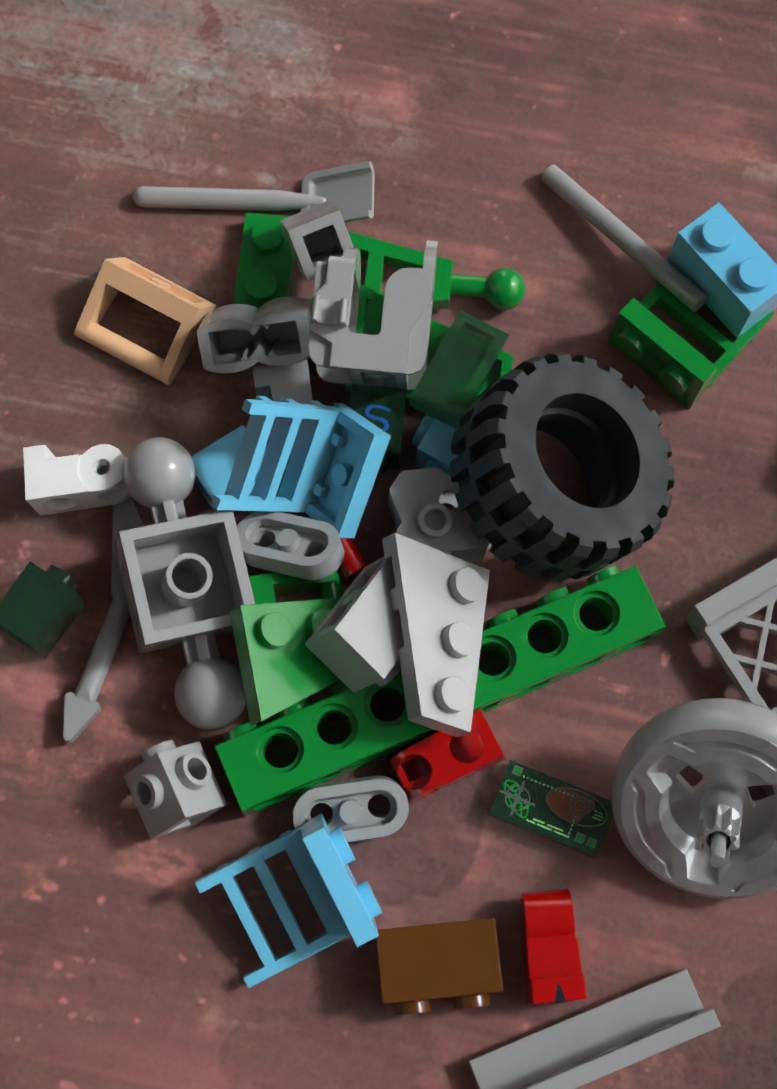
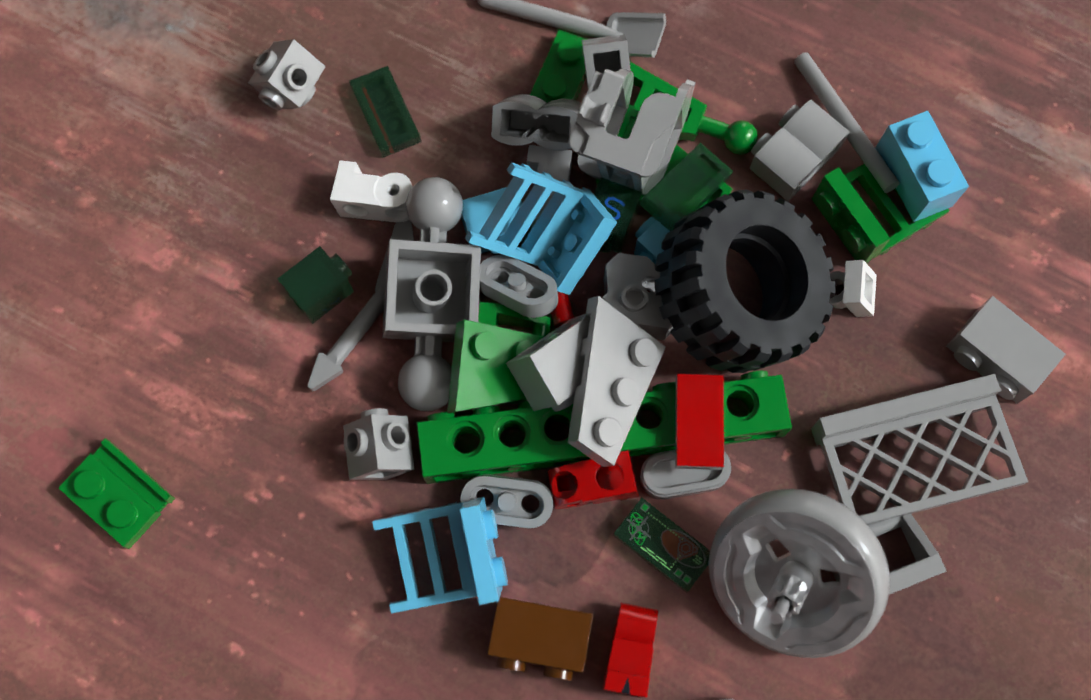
camera: 20 degrees right, 0 degrees up
light nougat tile [74,257,216,385] -> none
none -> clear green tile [349,66,421,158]
none -> light grey tile [640,450,731,500]
none -> red tile [675,374,724,470]
none -> light grey brick [749,99,850,201]
none -> white tile [829,260,877,317]

